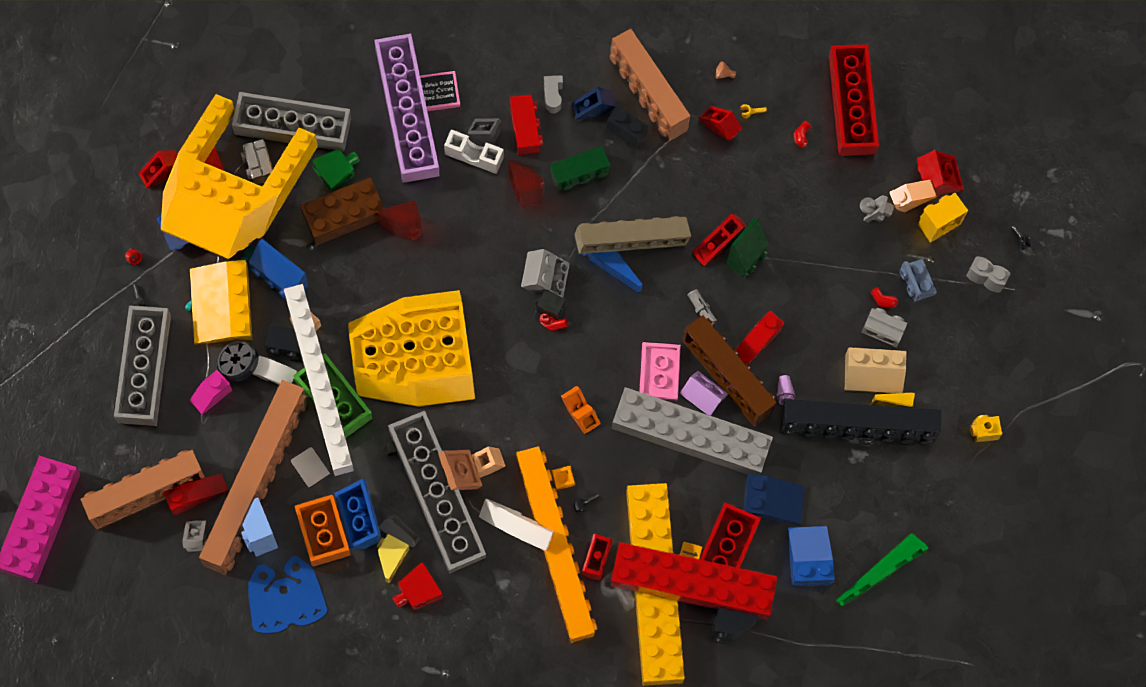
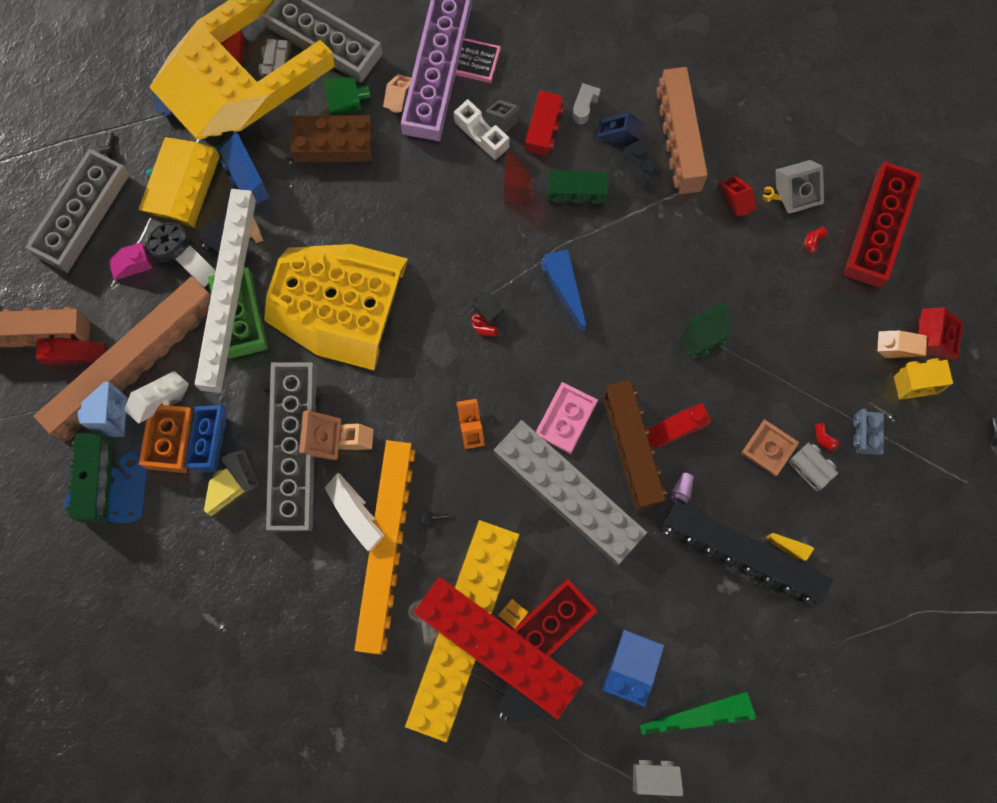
camera: 30 degrees right, 5 degrees up
red hinge [125,248,142,265] -> none
red slope [139,150,178,188] -> none
light grey slope [182,520,207,552] -> none
white sticker [291,447,330,487] -> none
clear red slope [378,201,423,240] -> none
red torso [392,562,443,610] -> none
light grey slope [521,249,570,297] -> none
light orange tile [551,466,575,490] -> none
dark tan brick [574,216,691,254] -> none
red brick [582,534,613,581] -> none
lavender panel [680,371,728,416] -> none
light grey pin [687,289,717,324] -> none
red slope [692,214,748,266] -> none
nougat rock [716,61,736,79] -> none
dark blue slope [743,474,804,525] -> none
tan slope [845,347,906,394] -> none
light grey hips [860,195,894,223] -> none
light grey brick [966,257,1010,293] -> none
yellow brick [970,415,1002,442] -> none
none -> dark green brick [67,433,114,524]
none -> white arch [124,371,189,423]
none -> light nougat slope [383,74,412,113]
none -> light grey slope [633,760,683,796]
none -> nougat plate [741,419,799,477]
none -> light grey slope [776,160,824,214]

